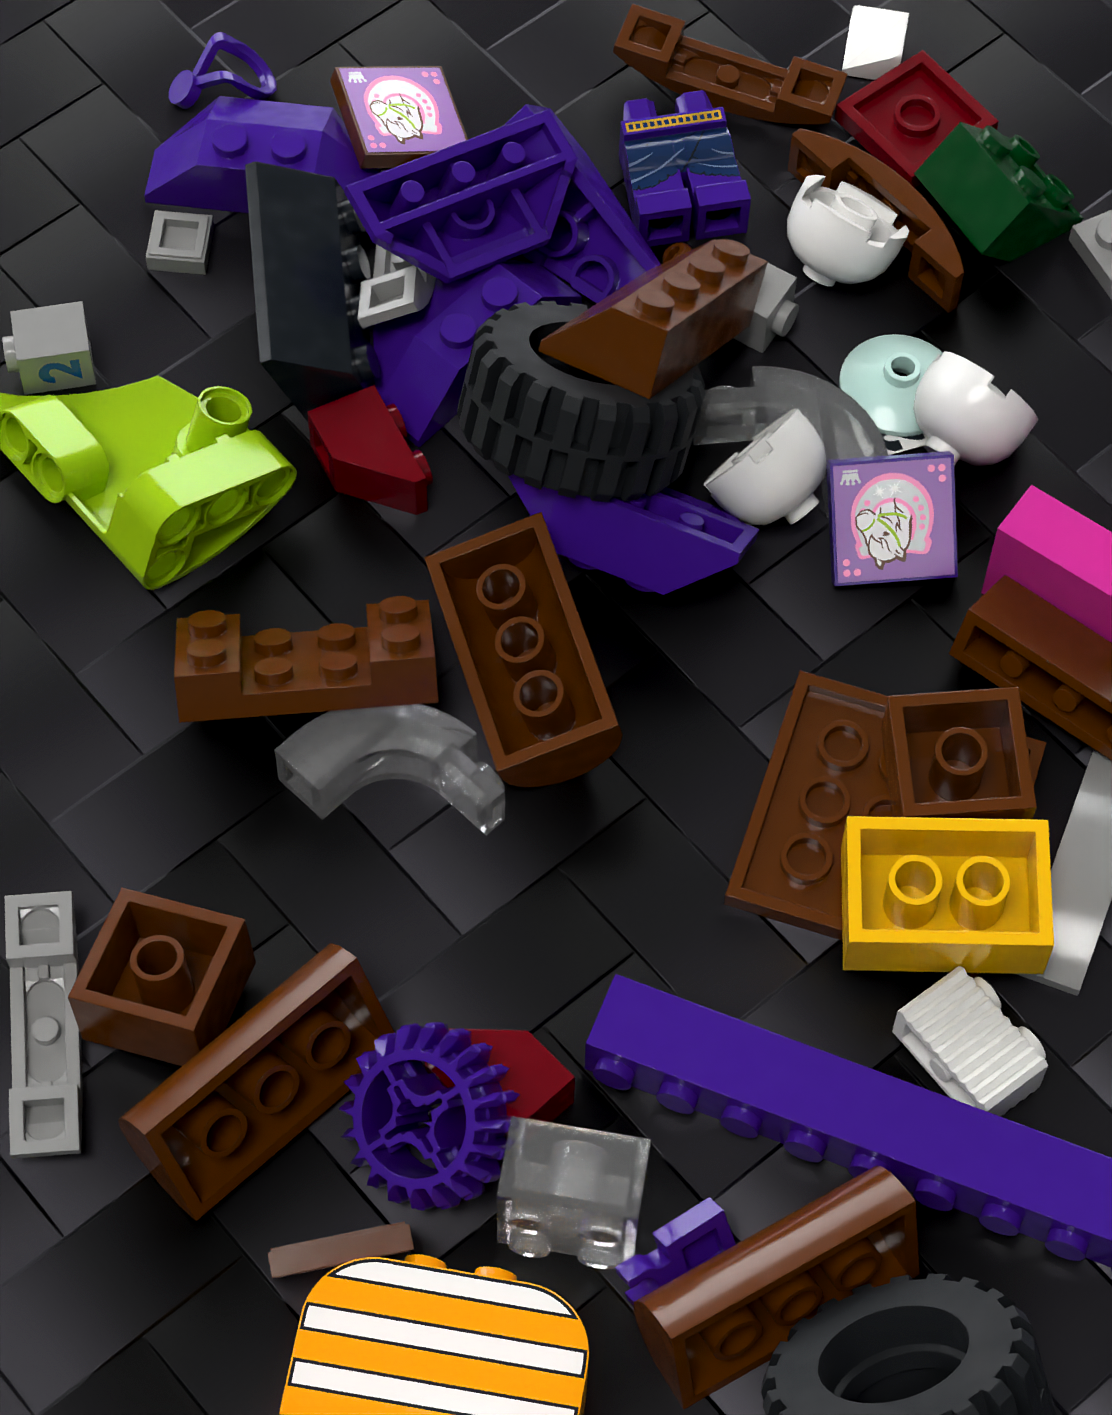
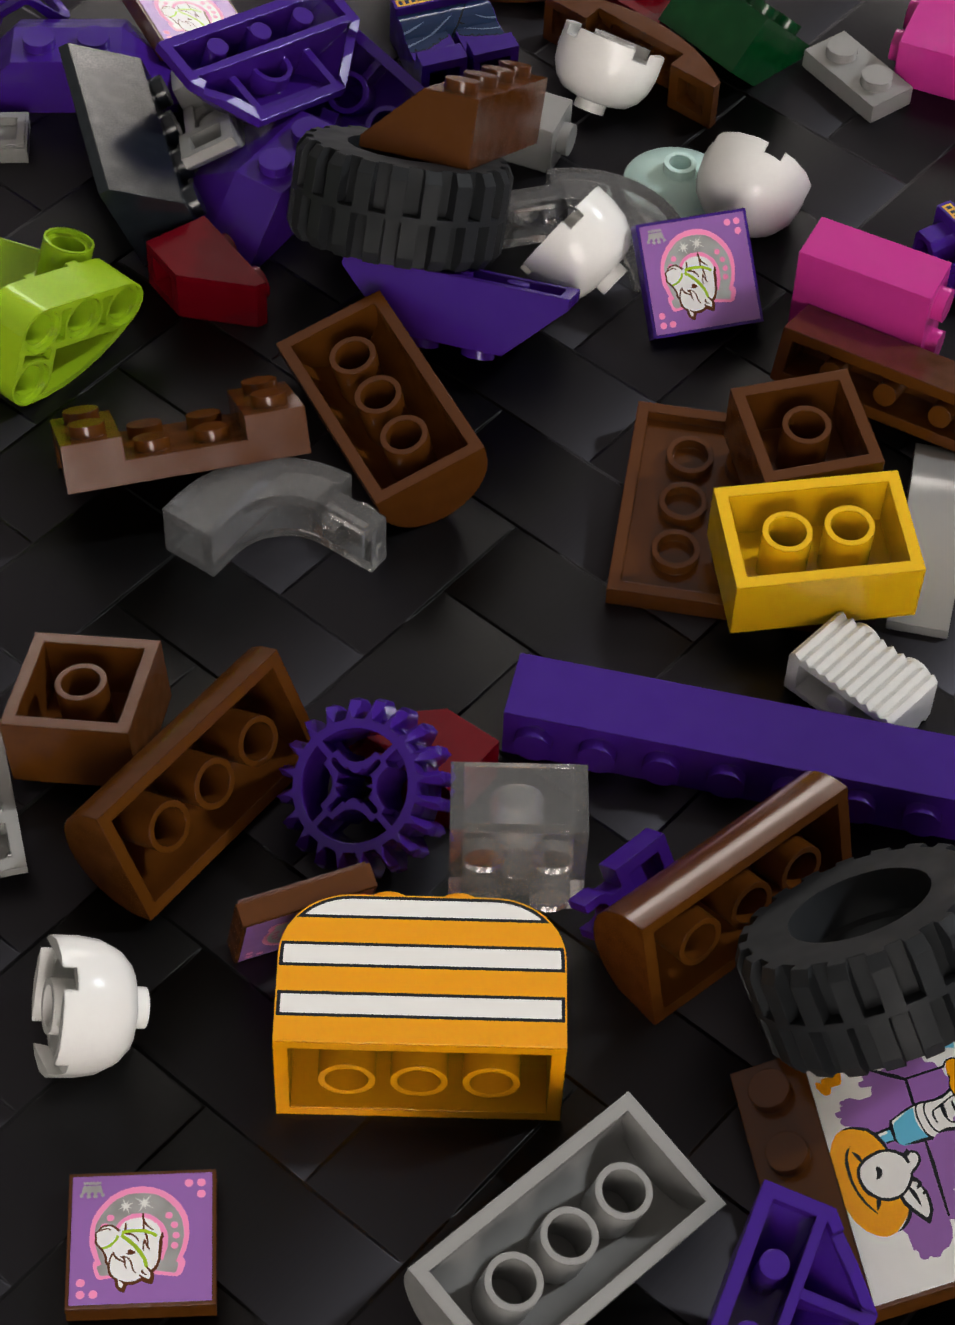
camera: 10 degrees left, 10 degrees down
none -> white cylinder [32,934,150,1078]

